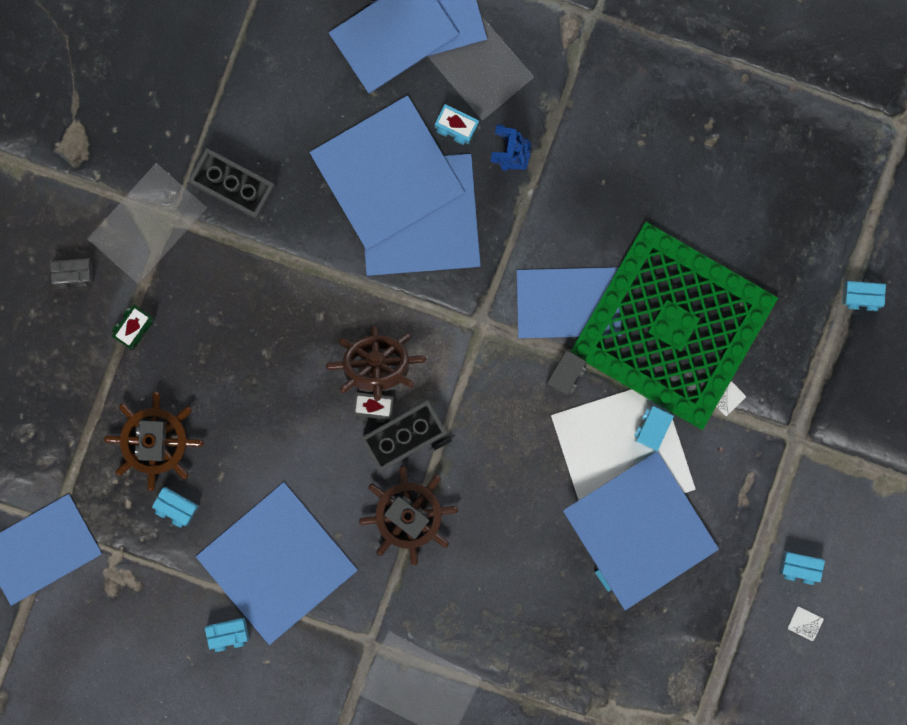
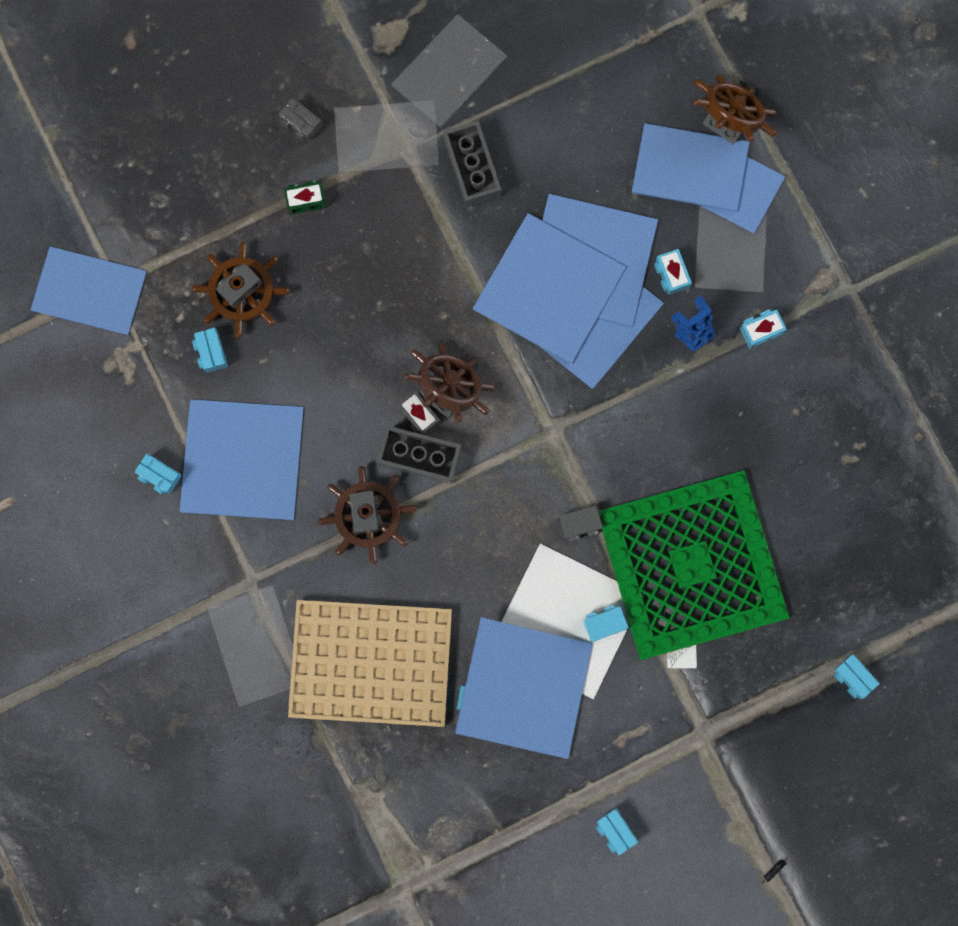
camera: 50 degrees right, 5 degrees down
black piece [427,435,456,451] -> none
medium blue piece [517,268,621,338] -> none
white sticker [788,607,824,641] -> none
none -> tan plate [288,600,452,727]
none -> clear piece [391,14,507,128]
none -> medium blue piece [473,213,626,364]
none -> brick [740,309,787,349]

